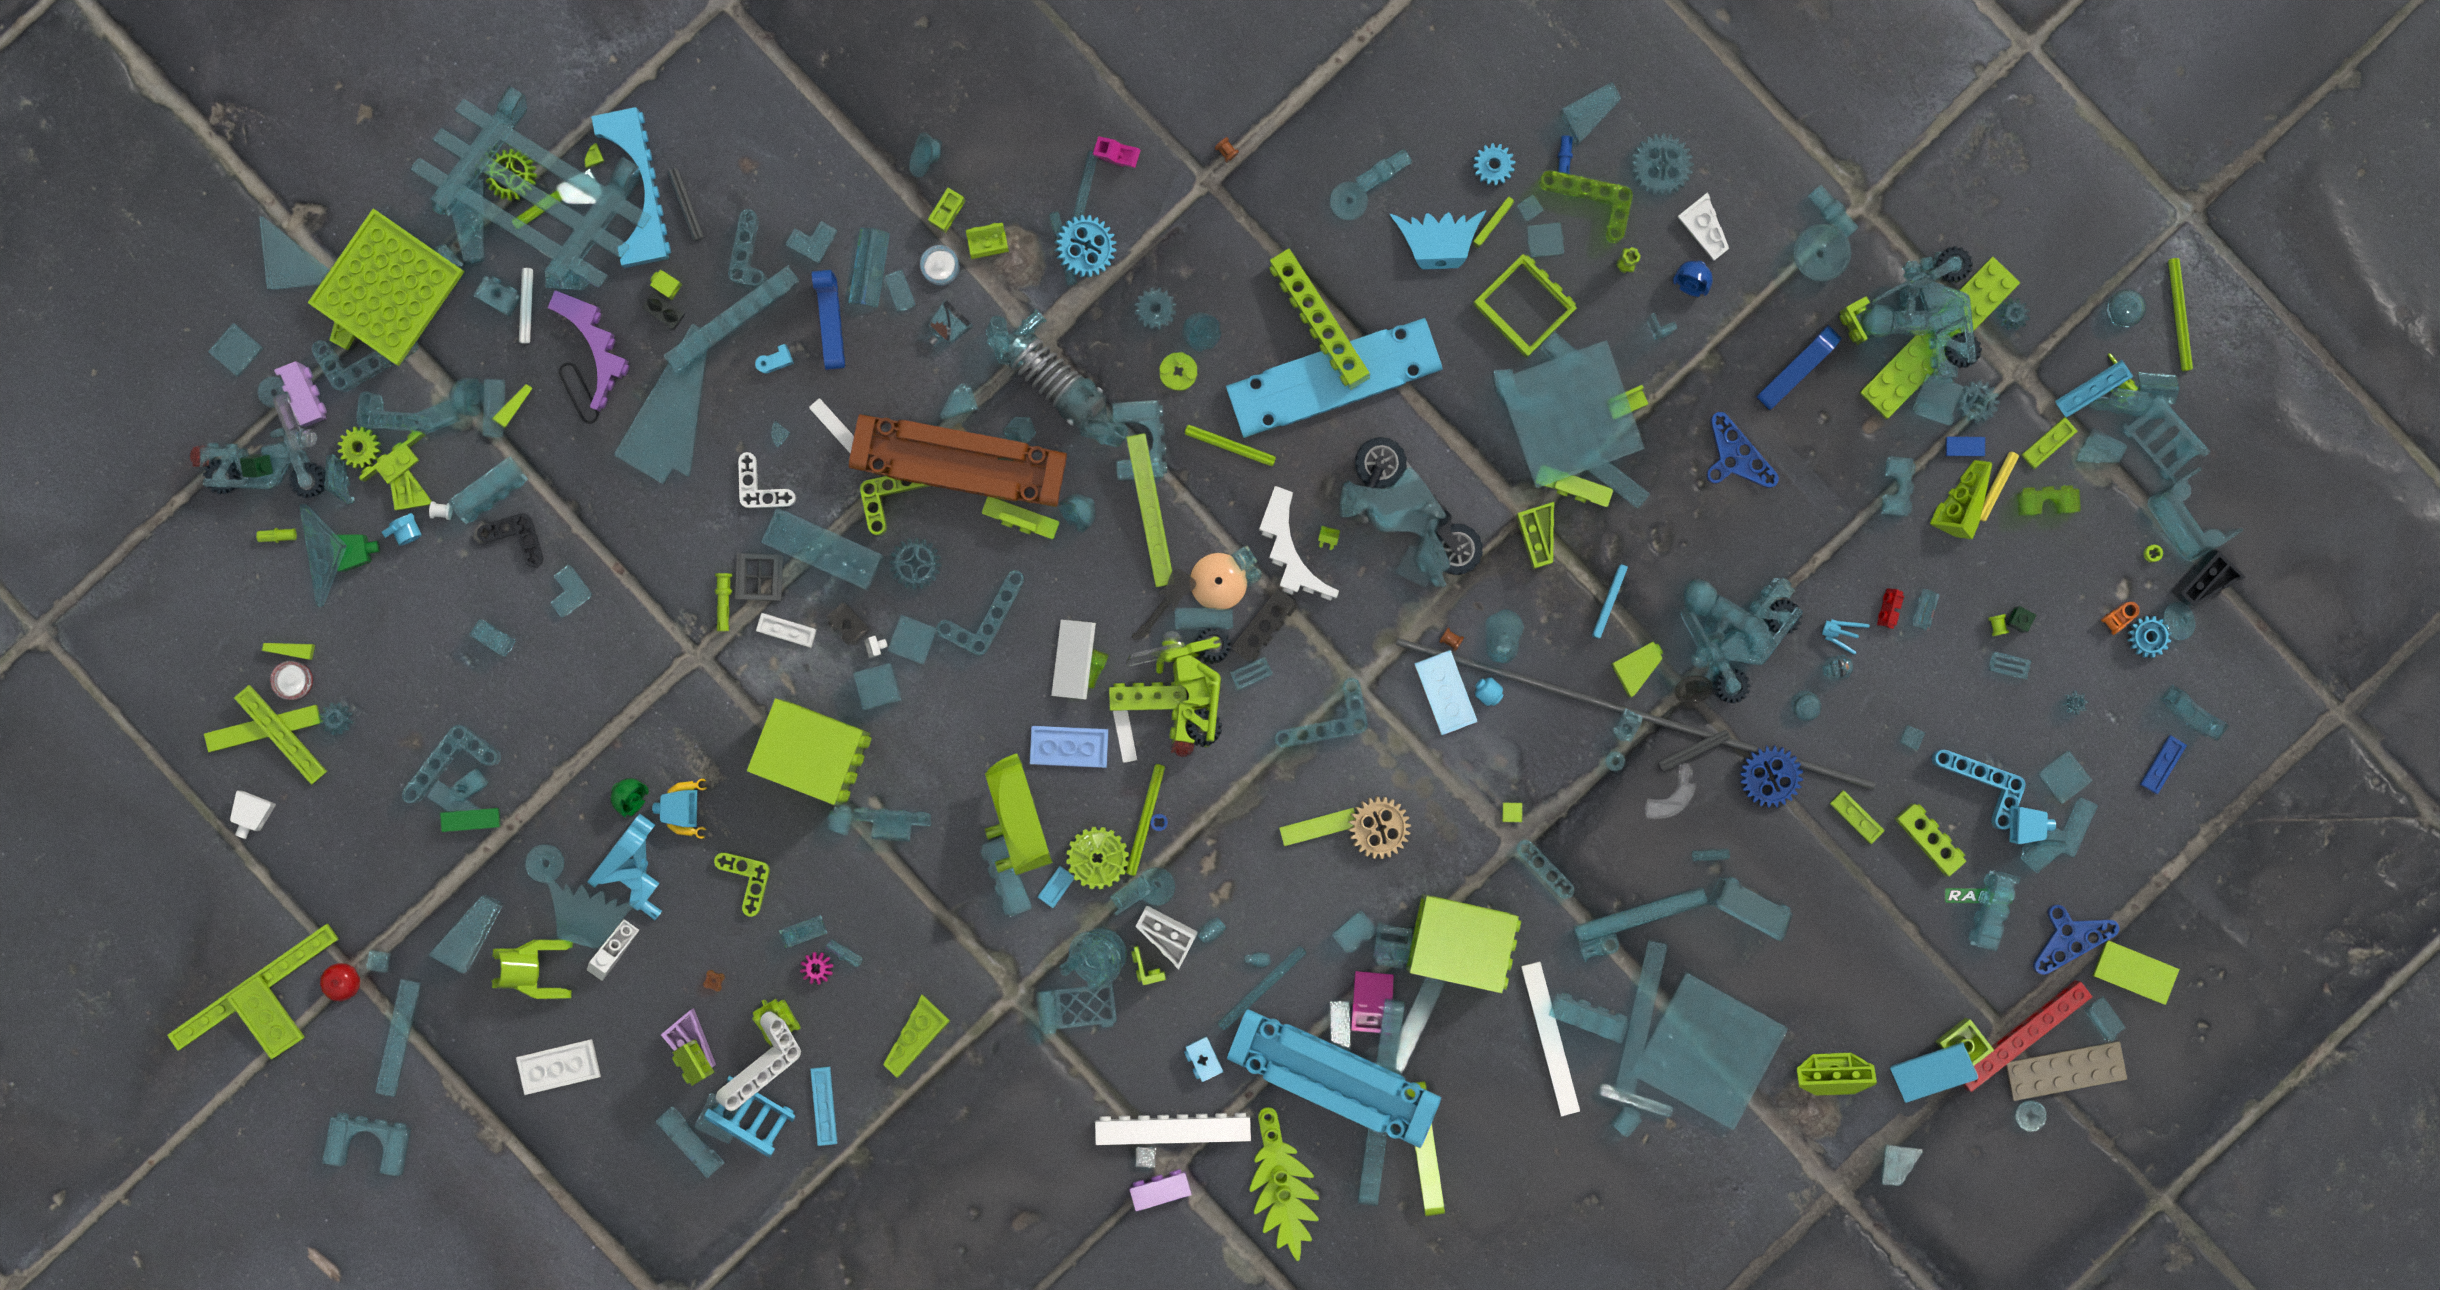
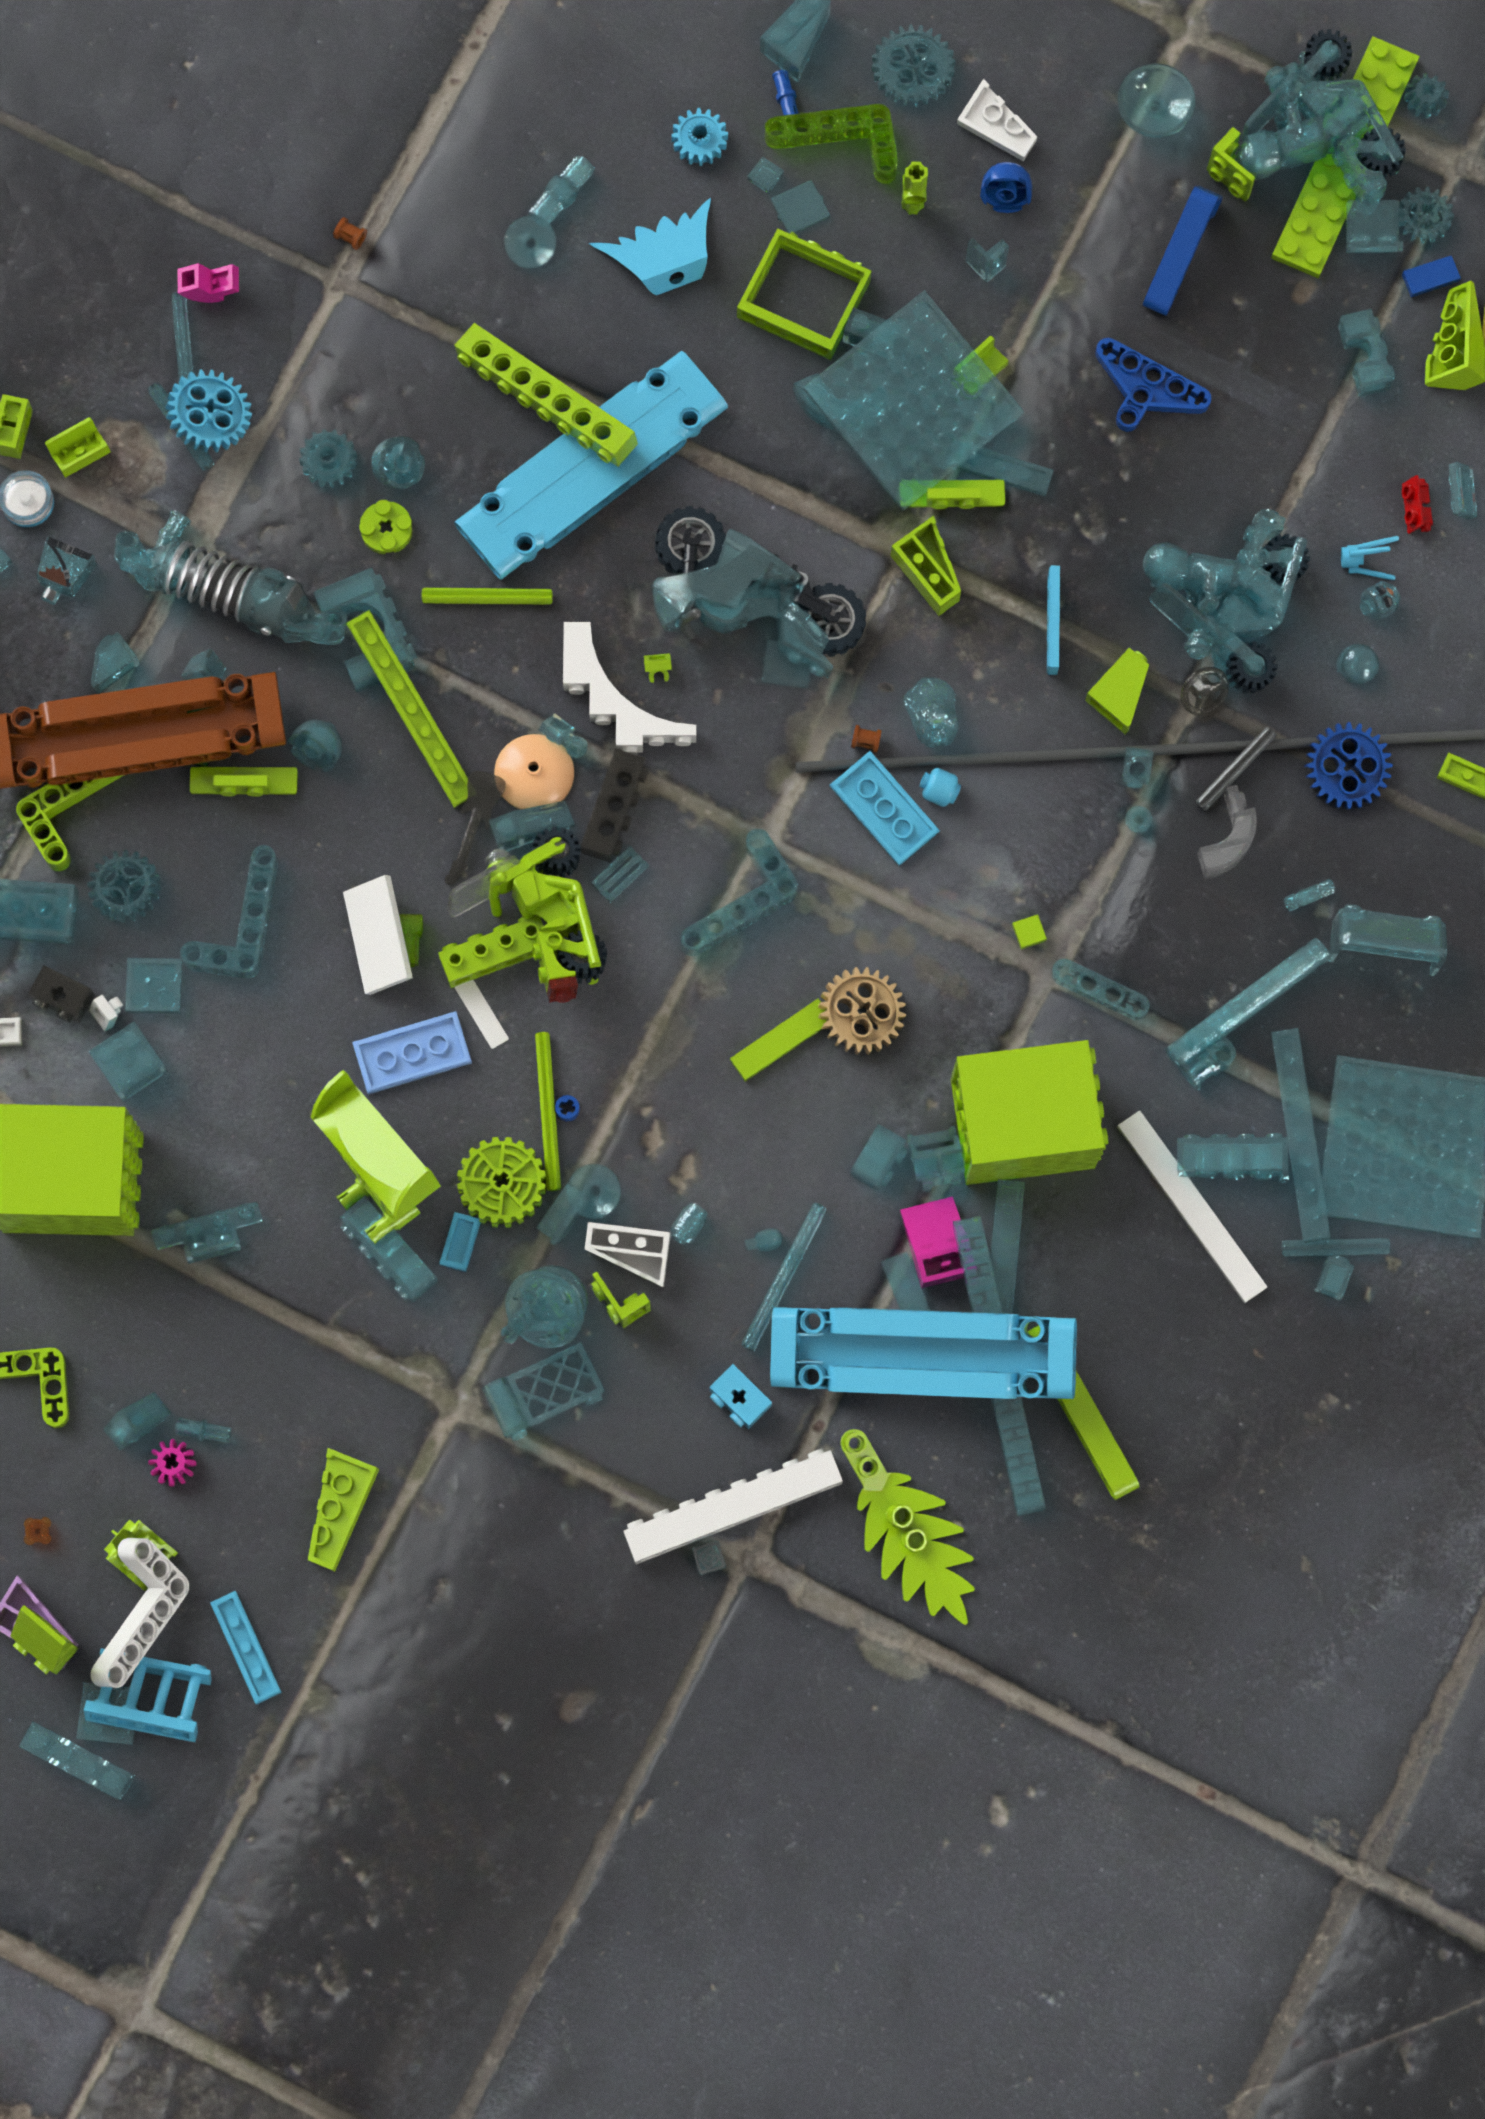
camera: 20 degrees left, 10 degrees down
clear light blue brick [827,805,855,835] -> none
brick [1129,1169,1192,1211] -> none
lime tile [1473,197,1514,248] -> none
clear light blue piece [1808,185,1859,239] -> none

